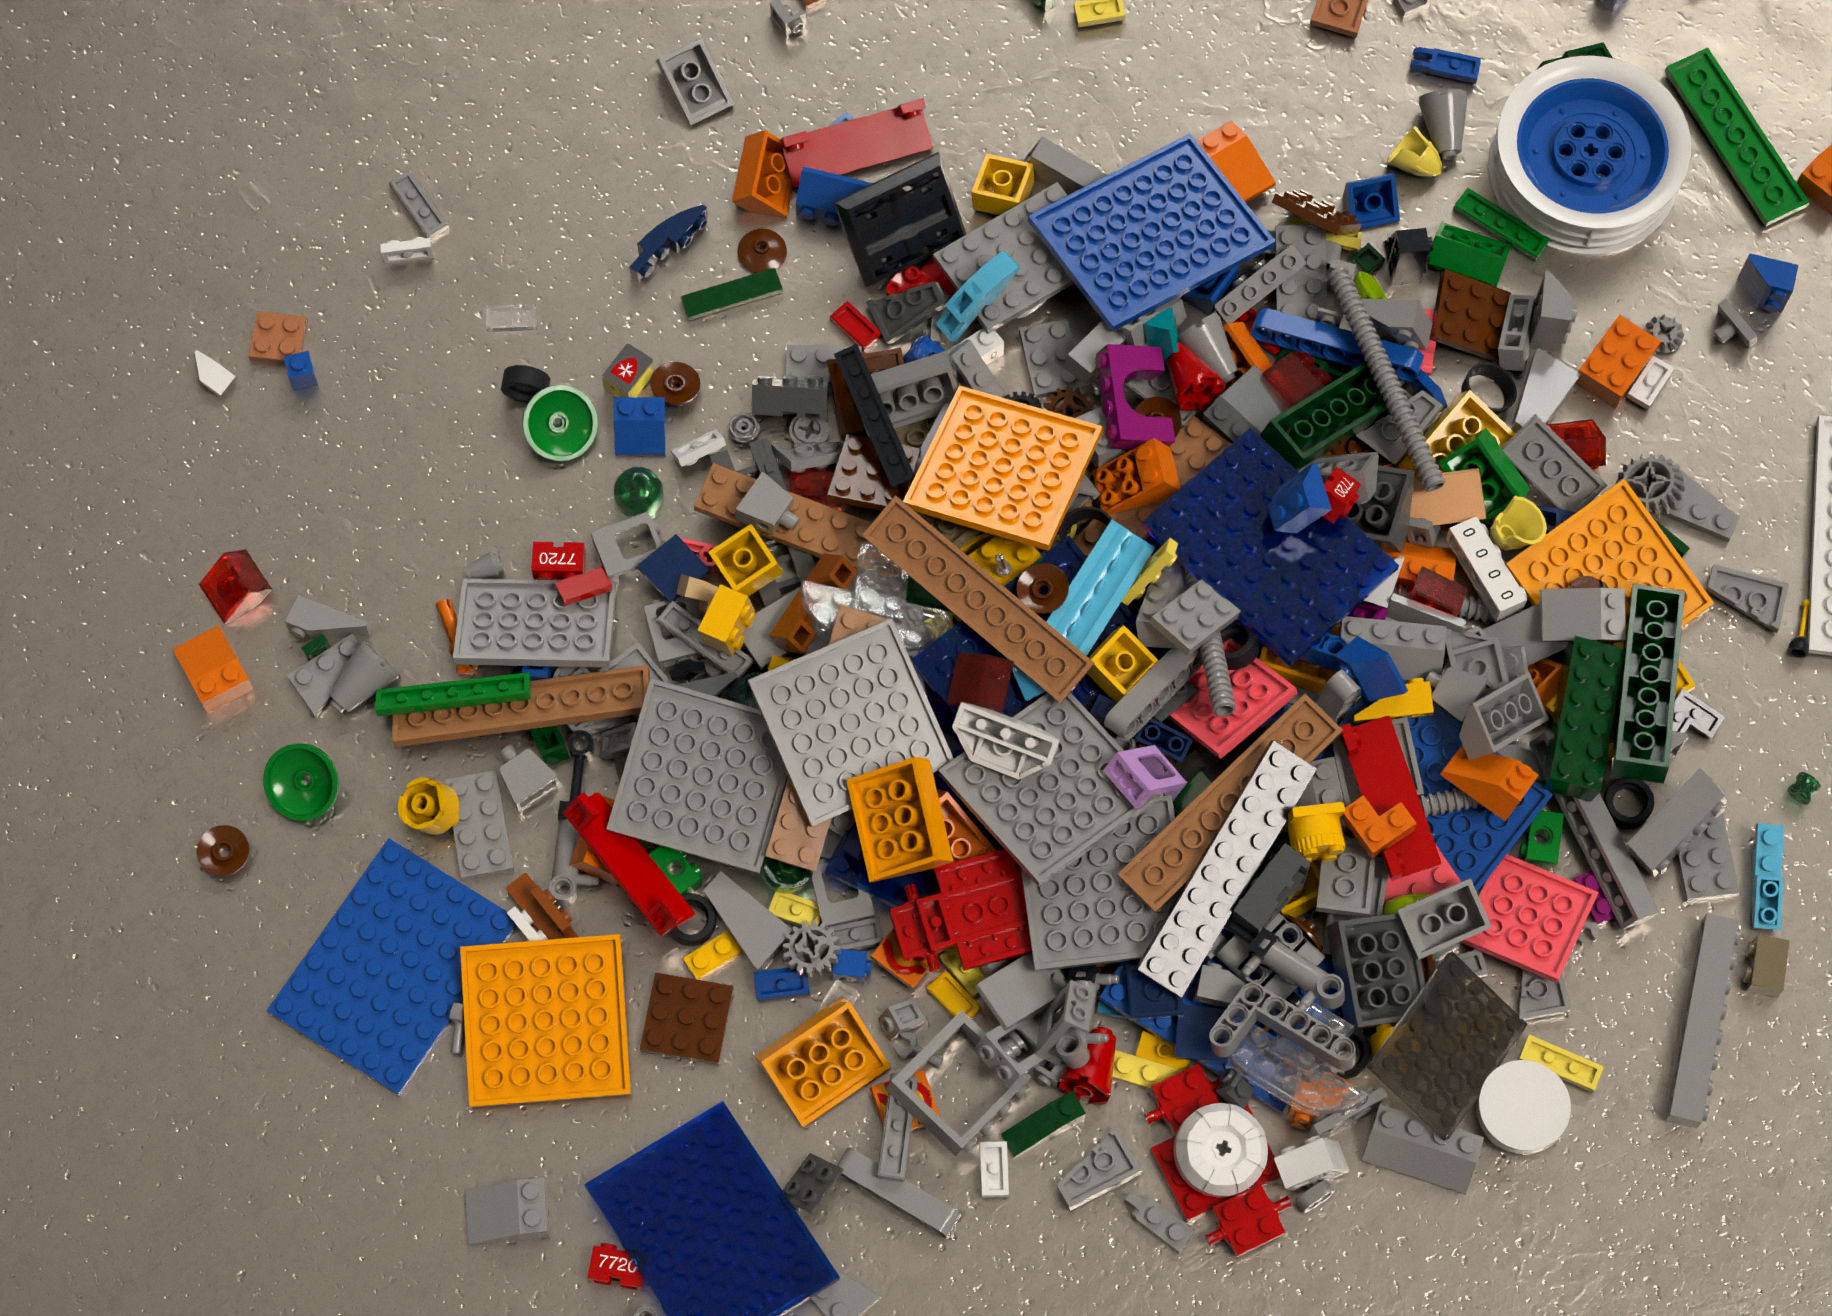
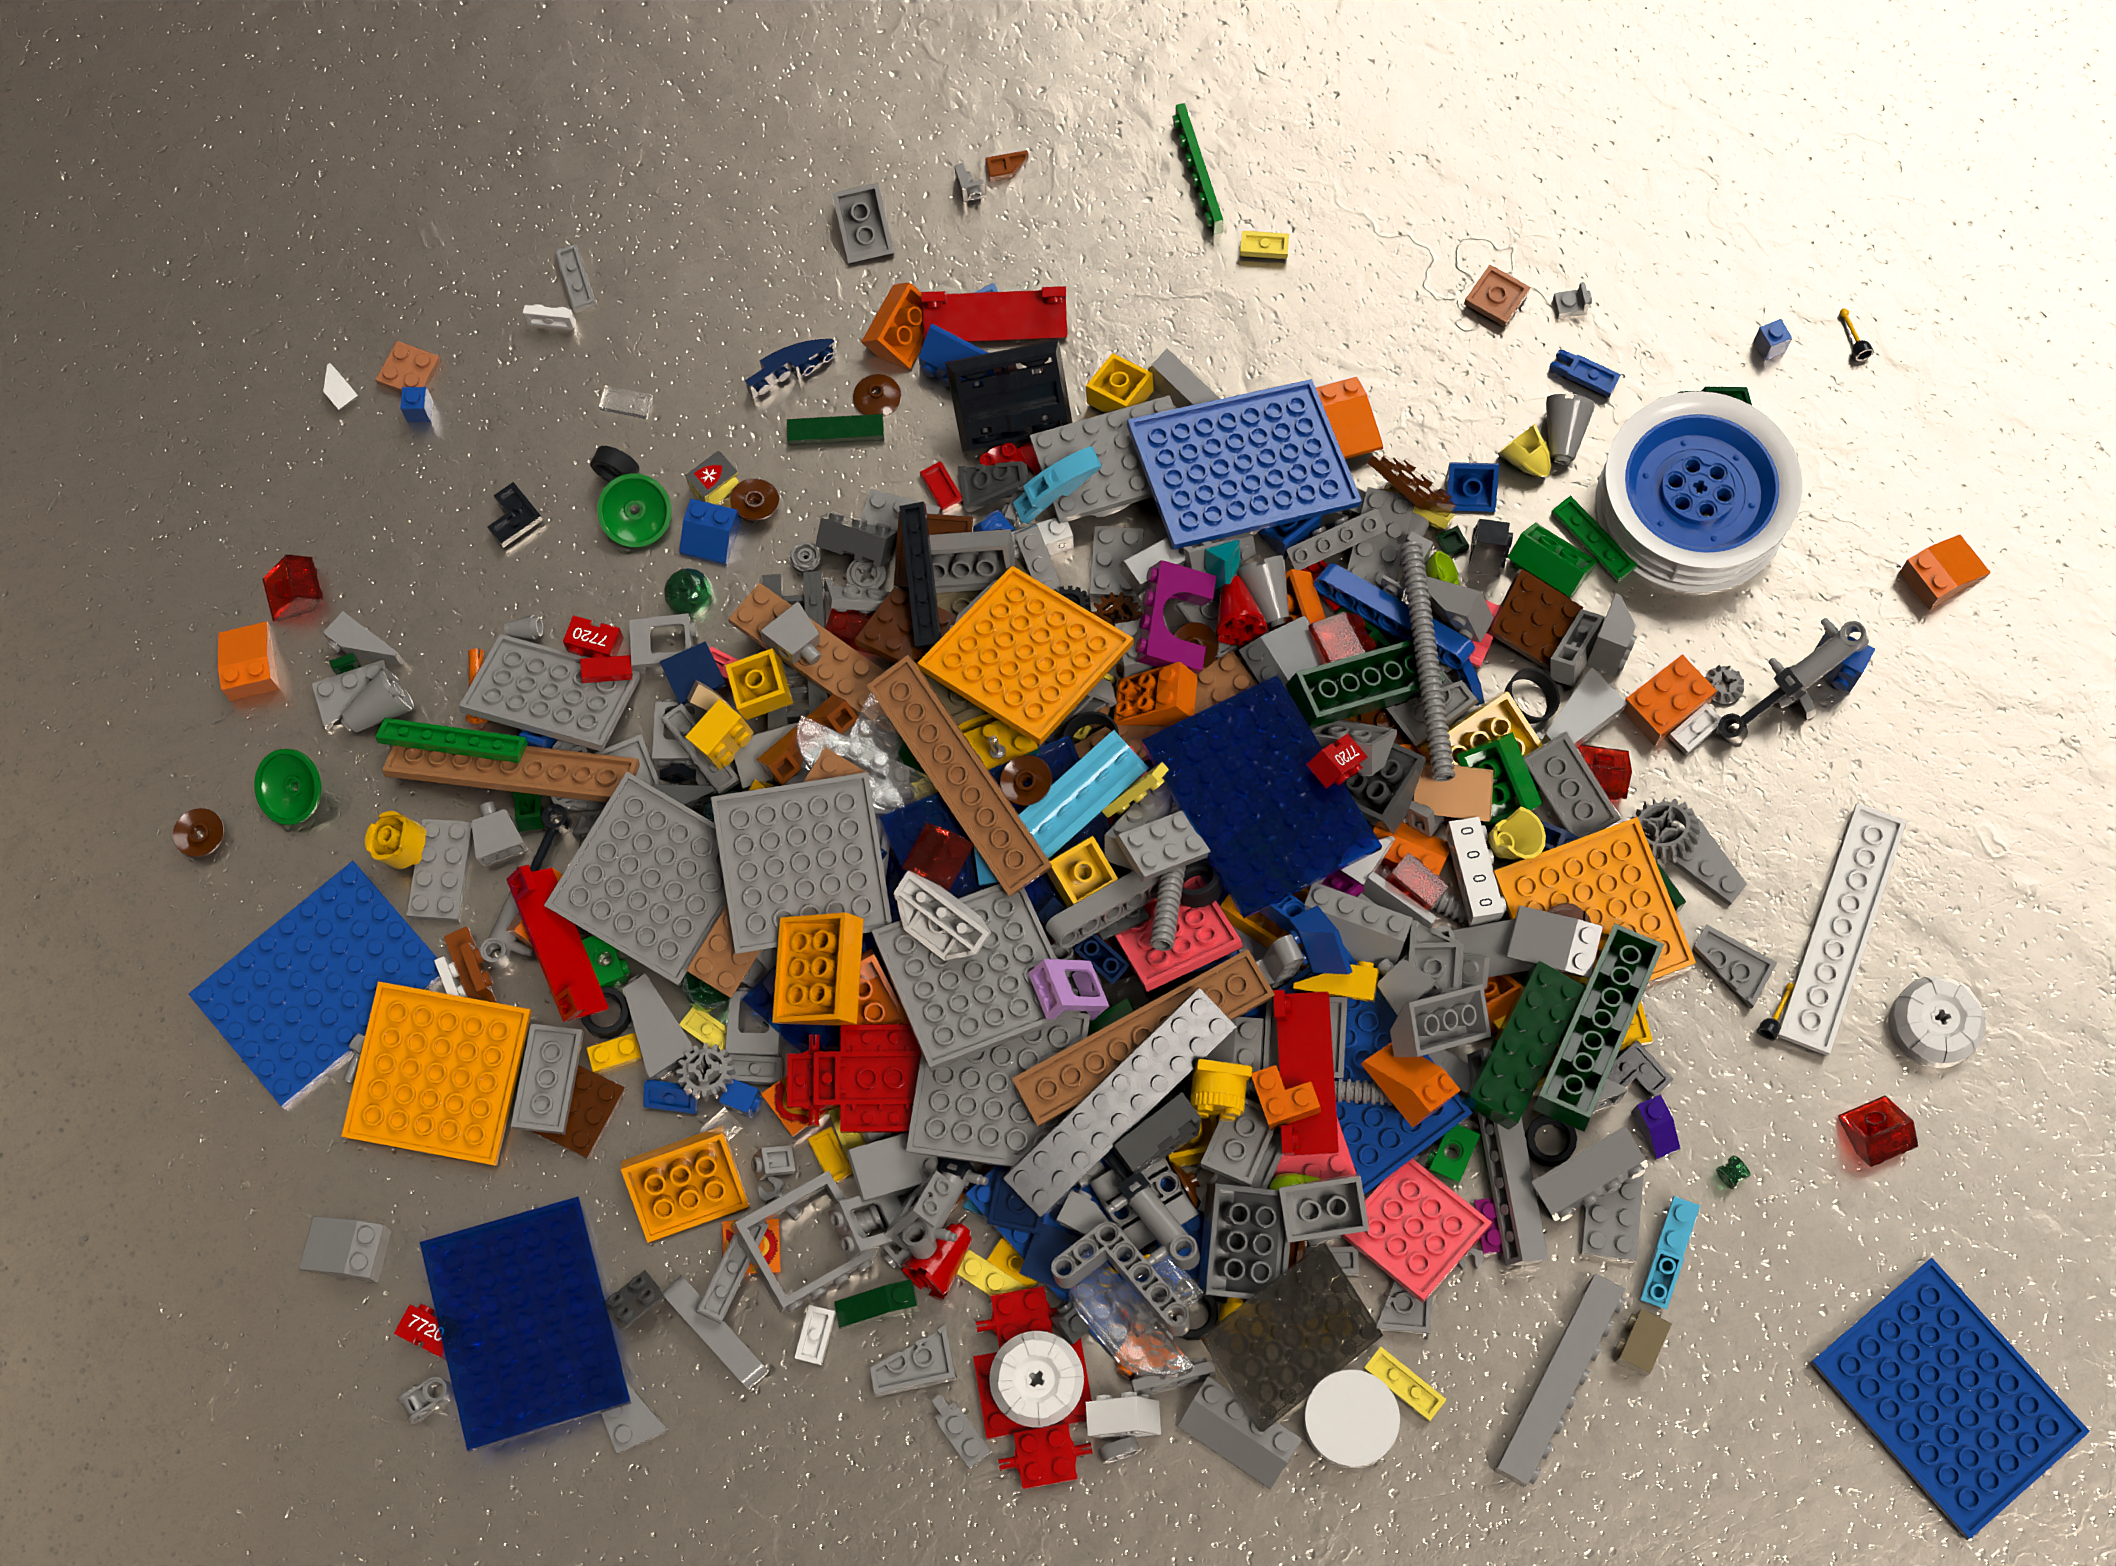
camera: 20 degrees right, 0 degrees up
white plate [671,429,726,467] -> none
blue slope [1268,463,1332,533] -> none
green plate [1665,47,1810,227] -> none
none -> black plate [487,482,543,548]
none -> light grey plate [511,1024,584,1135]
none -> dark purple slope [1631,1094,1681,1160]
none -> light grey piece [1718,618,1869,744]

